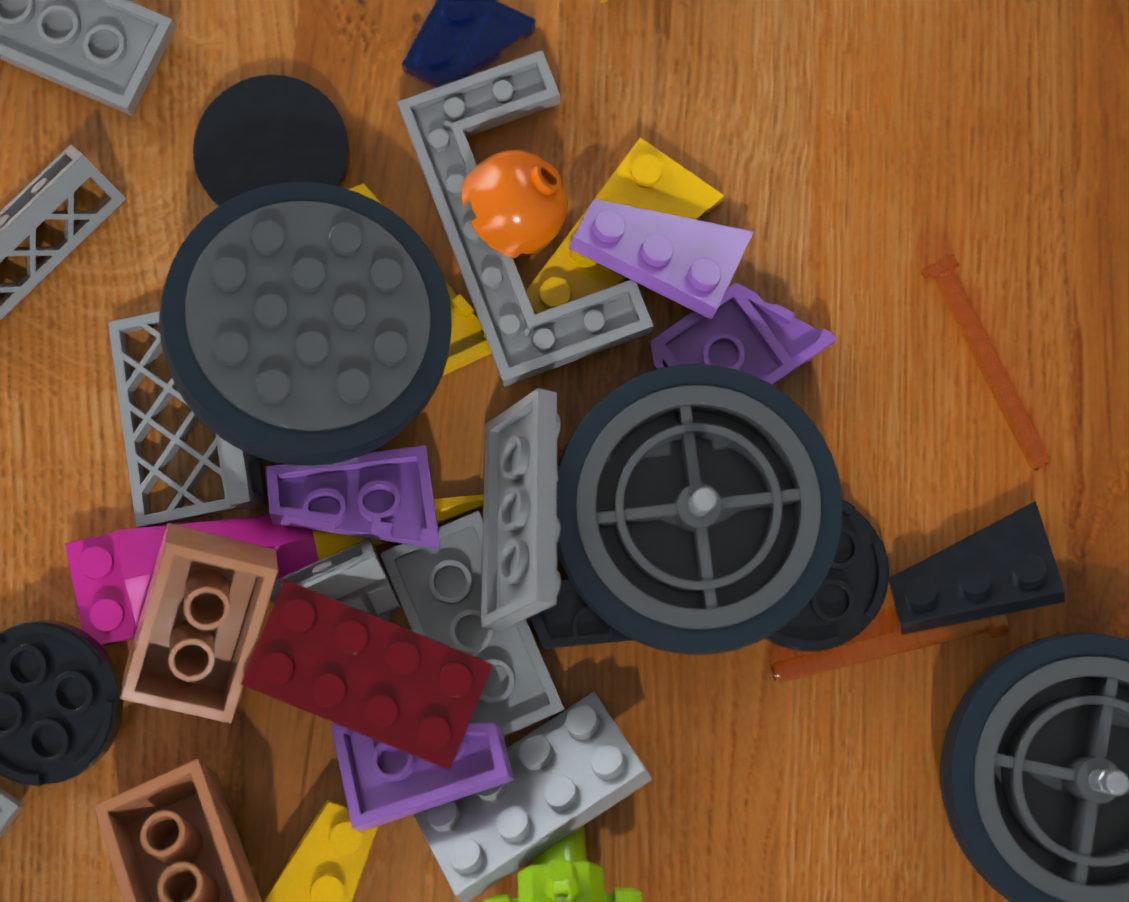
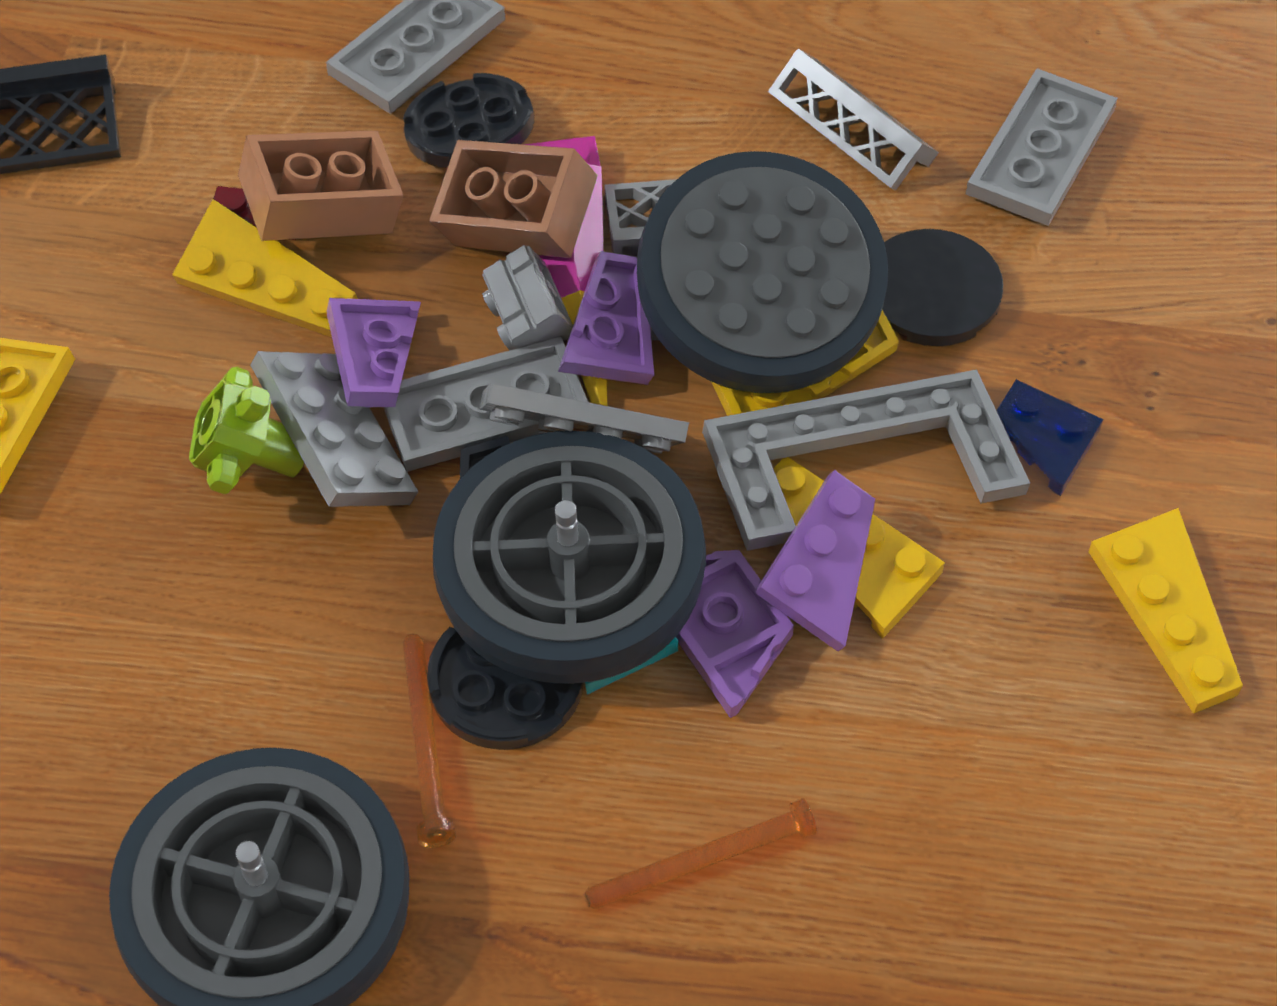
camera: 95 degrees right, 25 degrees down
dark red plate [241,580,493,770] -> none
orange cylinder [461,149,568,258] -> none
black wing [889,501,1065,635] -> none

